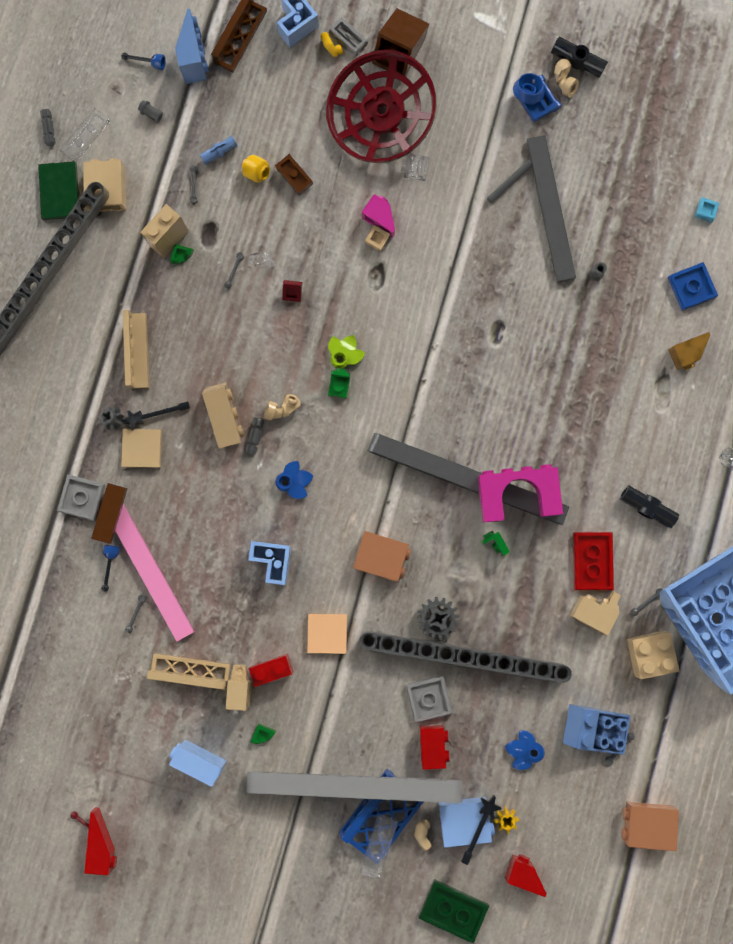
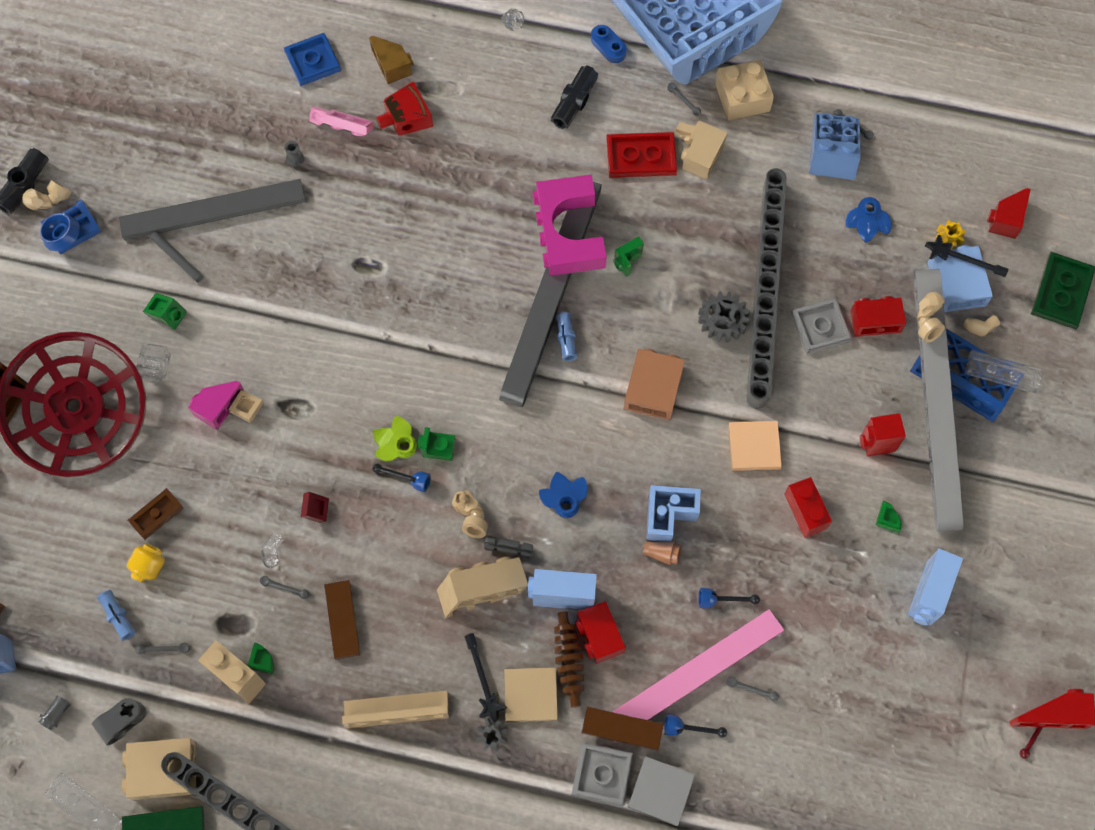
camera: 95 degrees left, 15 degrees down
tan fence [147,653,231,690] -> none
tan hinge [226,664,252,711] -> none
nougat brick [621,801,679,851] -> none
medium azure tile [694,197,720,222] -> none
none -> dark grey piece [92,698,146,746]
none -> green bracket [143,293,187,330]
none -> bright pink hinge [309,106,374,136]
none -> reddish brown tile [324,580,361,660]
none -> hinge [372,463,431,493]
none -> red torso [376,82,433,136]
none -> light blue brick [528,569,597,610]
none -> reddish brown piece [554,611,584,708]
none -> medium blue pin [556,312,578,361]
none -> red brick [574,601,626,664]
none -> blue plate [591,25,627,63]
none -> light grey tile [628,756,695,826]
none -> nougat cone [643,541,681,566]
none -> hinge [698,588,760,608]
none -> red brick [860,413,906,456]
none -> tan arm [917,291,945,343]

